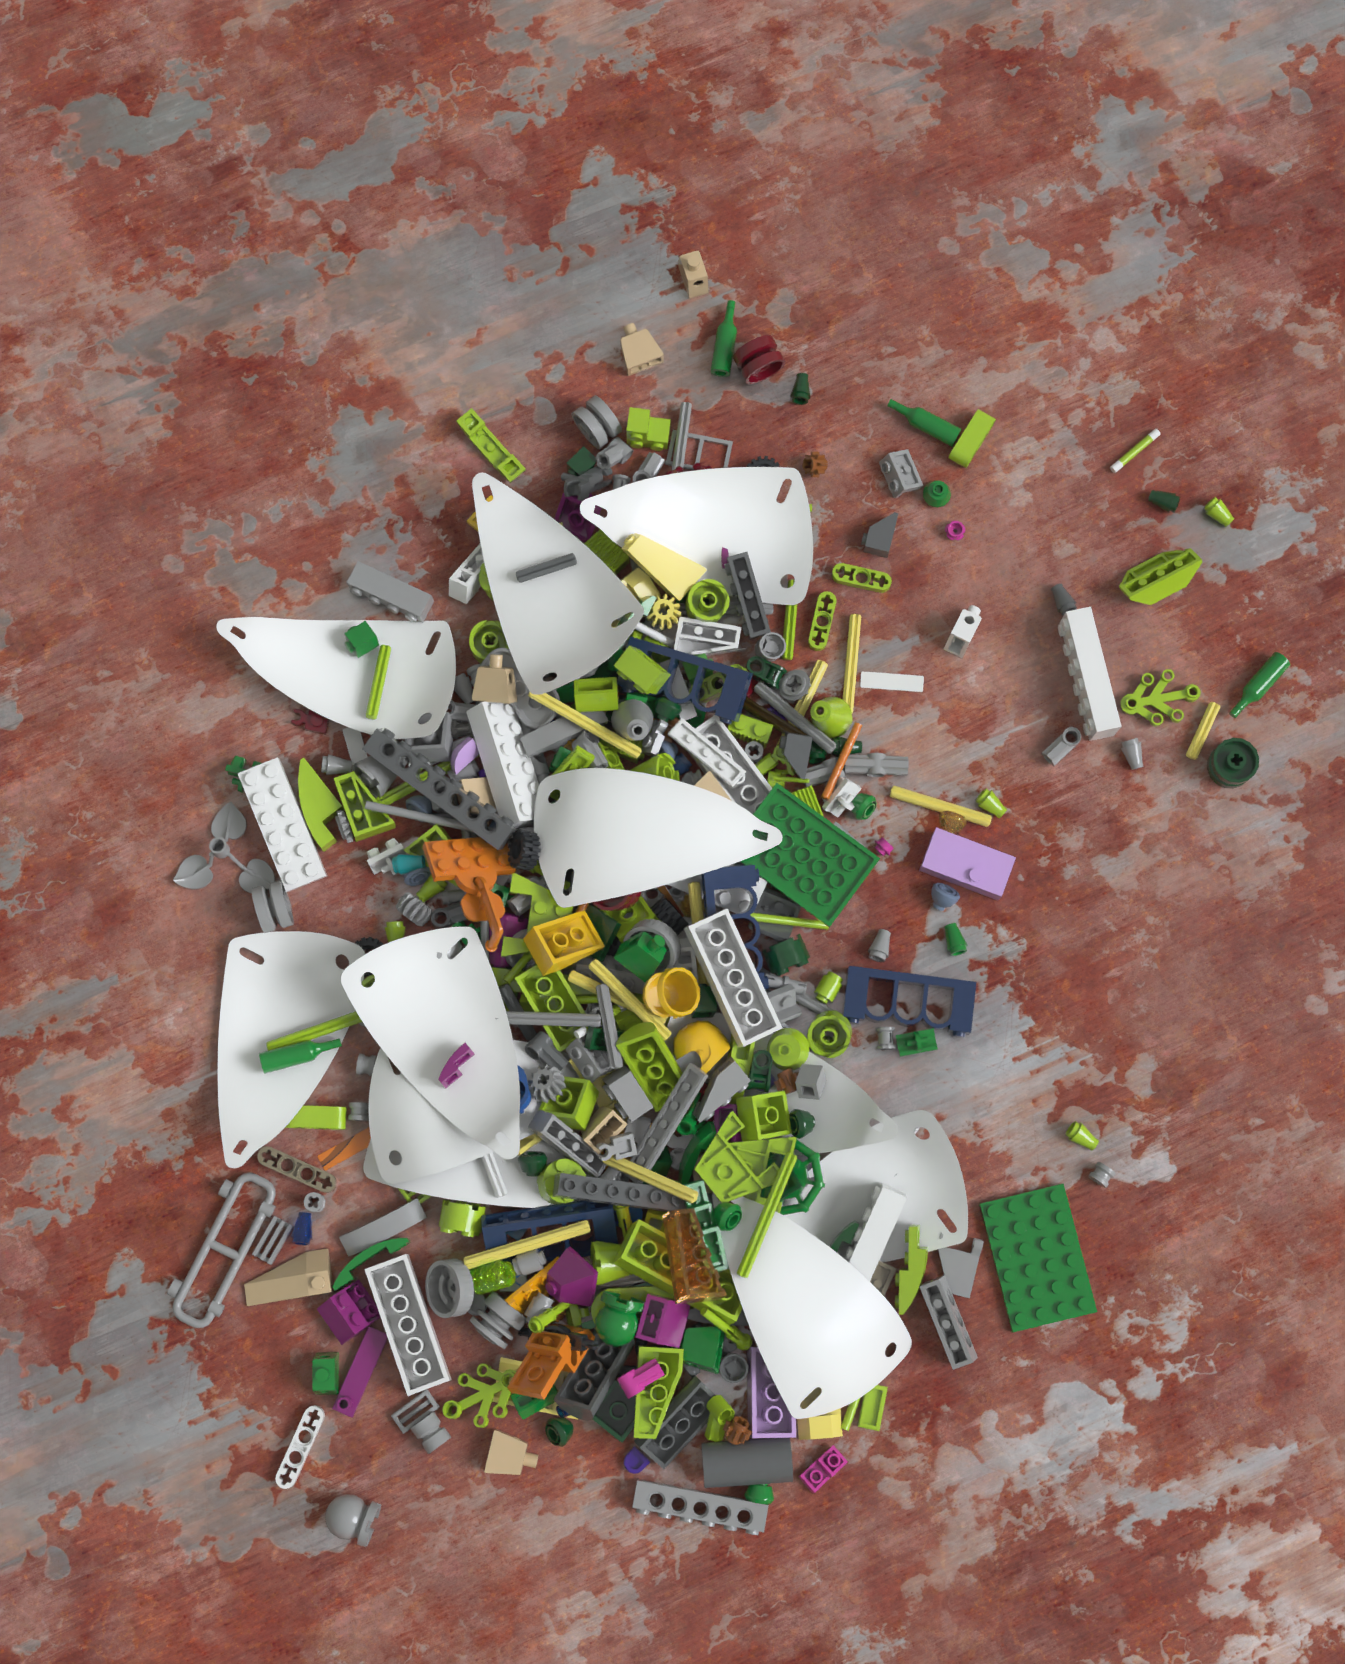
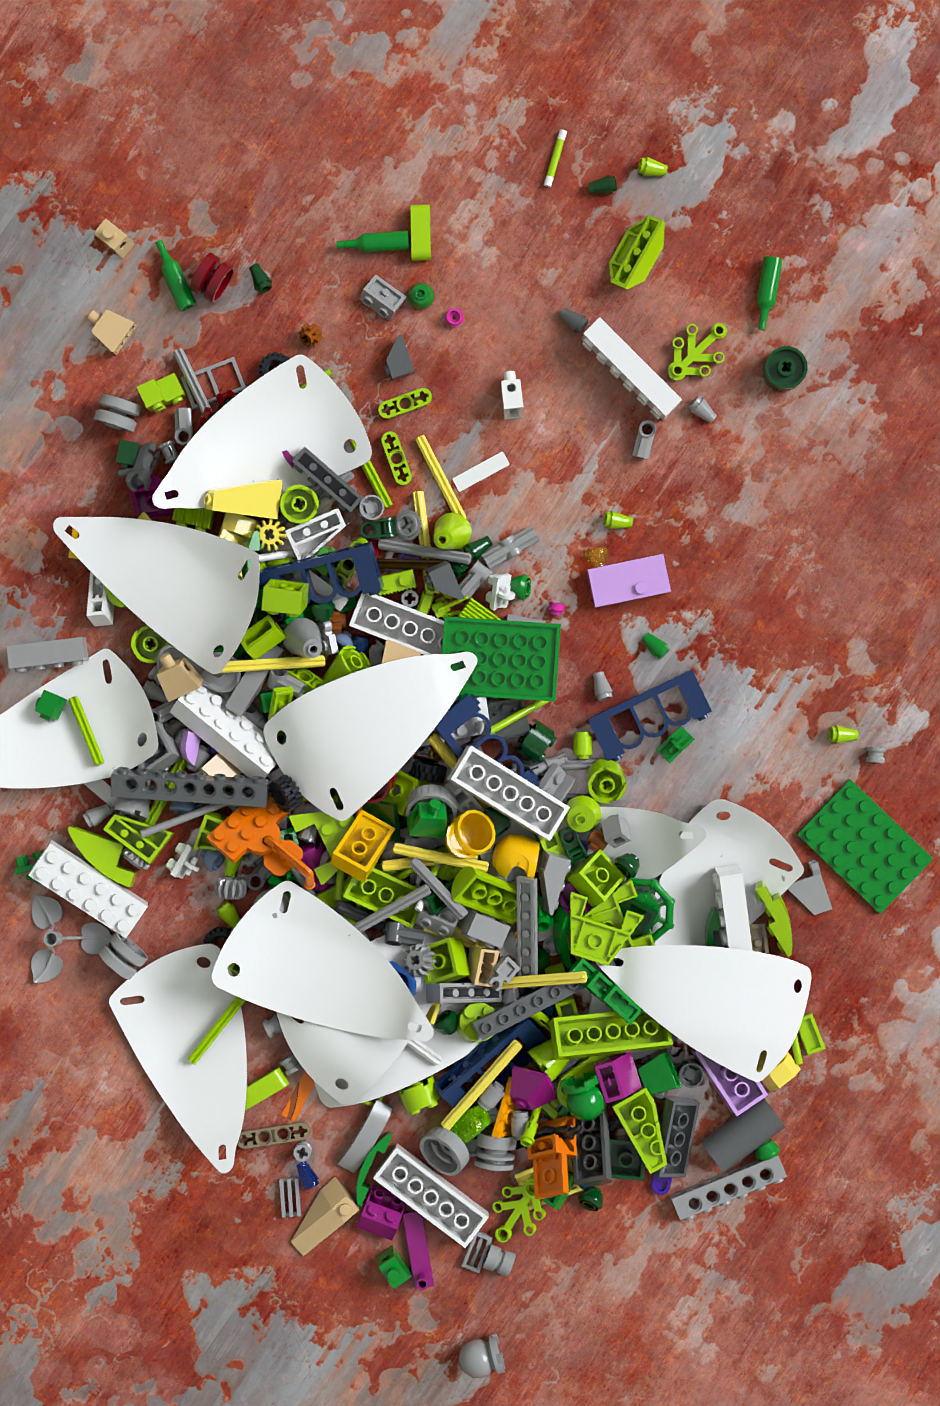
camera: 30 degrees left, 10 degrees up
light grey bar [167,1173,276,1328] -> none
green piece [259,1038,342,1074] -> none
white beam [275,1405,325,1489] -> none
dark red plate [291,709,330,735] -> none
teal cone [392,854,426,875] -> none
magenta slope [438,1042,475,1089] -> none
lime slope [456,408,526,483] -> none
tan torso [484,1429,539,1475] -> none
dark grey axle [516,553,577,583] -> none
light grey piece [595,437,634,469] -> none
dark pink piece [617,1358,665,1399] -> none
clear orange wedge [662,1208,727,1304] -> none
white tile [668,718,746,789] -> none
lime pin [700,1307,752,1350] -> none
lime piece [705,1395,735,1442] -> none
green cone [714,1202,742,1231] -> none
dark orange gear [723,1416,752,1445] -> none
lime axle [737,1152,797,1278] -> none
dark pink slope [798,1445,848,1493] -> none
orange bar [821,722,862,800] -> none
light grey bush [876,1027,896,1050] -> none
light yellow axle [890,786,992,827] -> none
light grey brick [919,1275,978,1370] -> none
sand blue brick [931,883,960,911] -> none
light yellow axle [1186,702,1220,760] -> none

